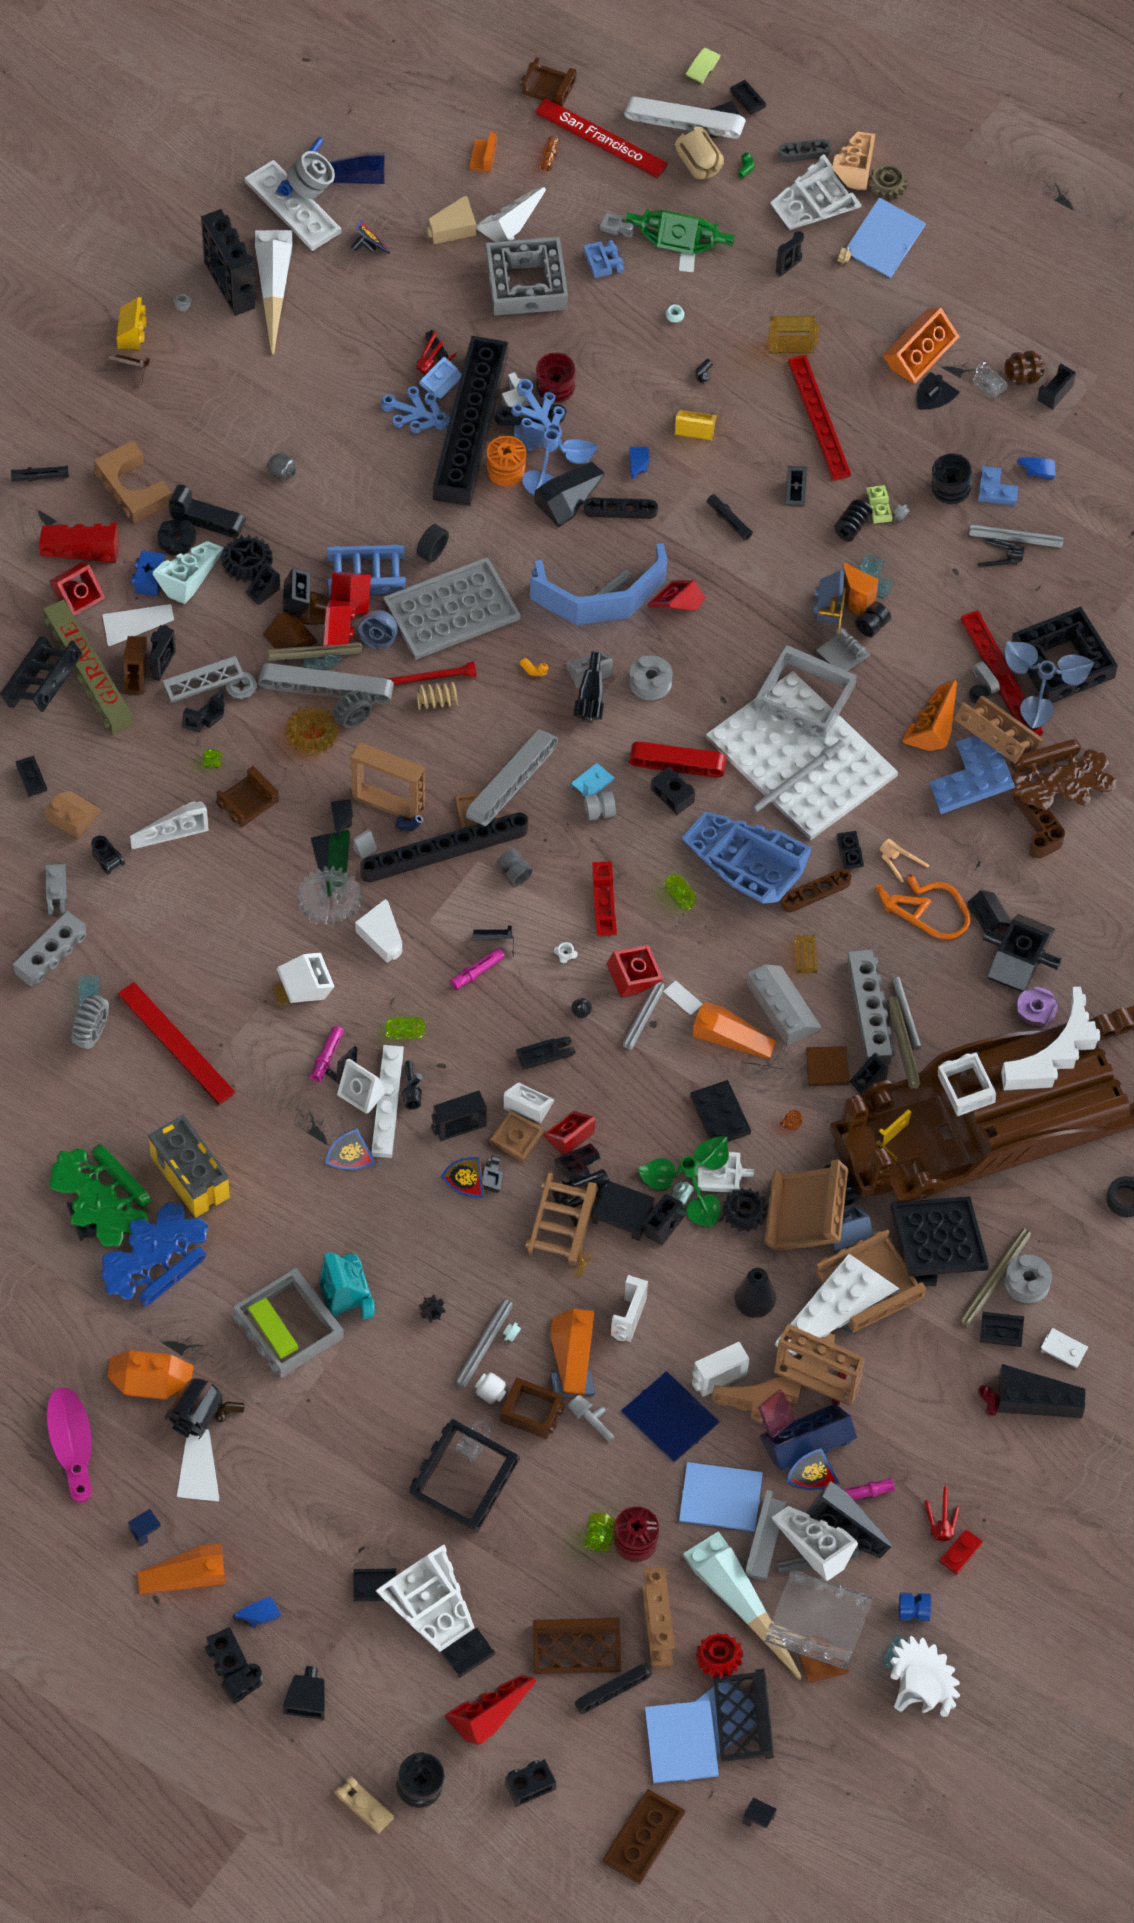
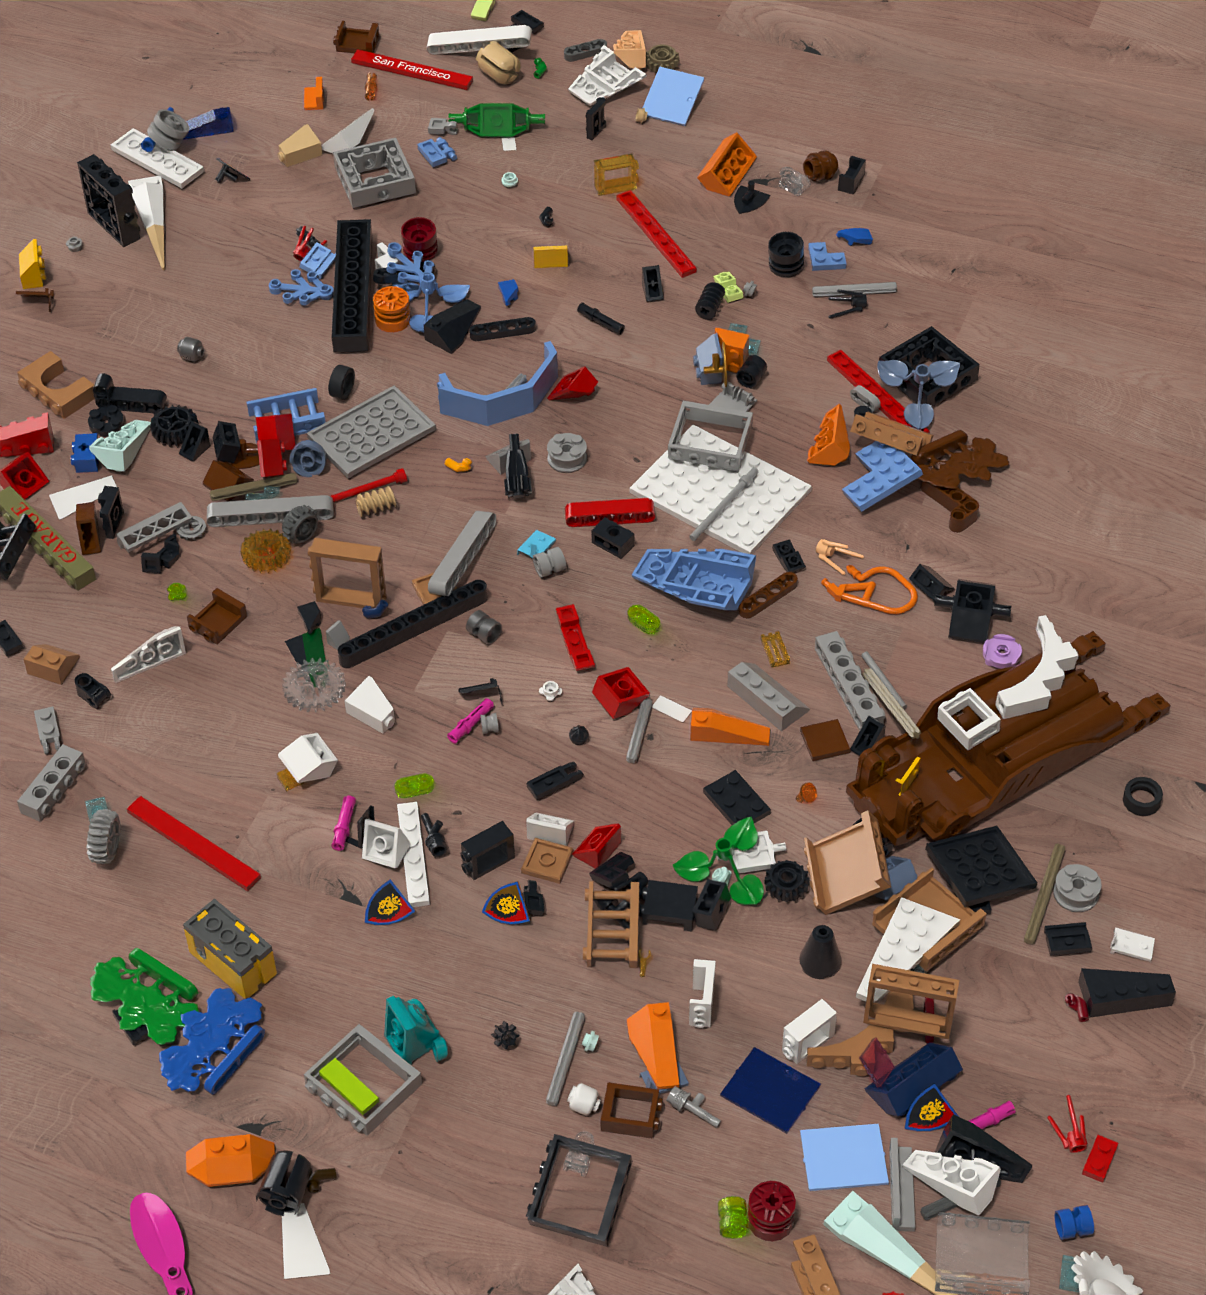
camera: 10 degrees left, 10 degrees down
none -> light grey wheel [480,713,499,734]

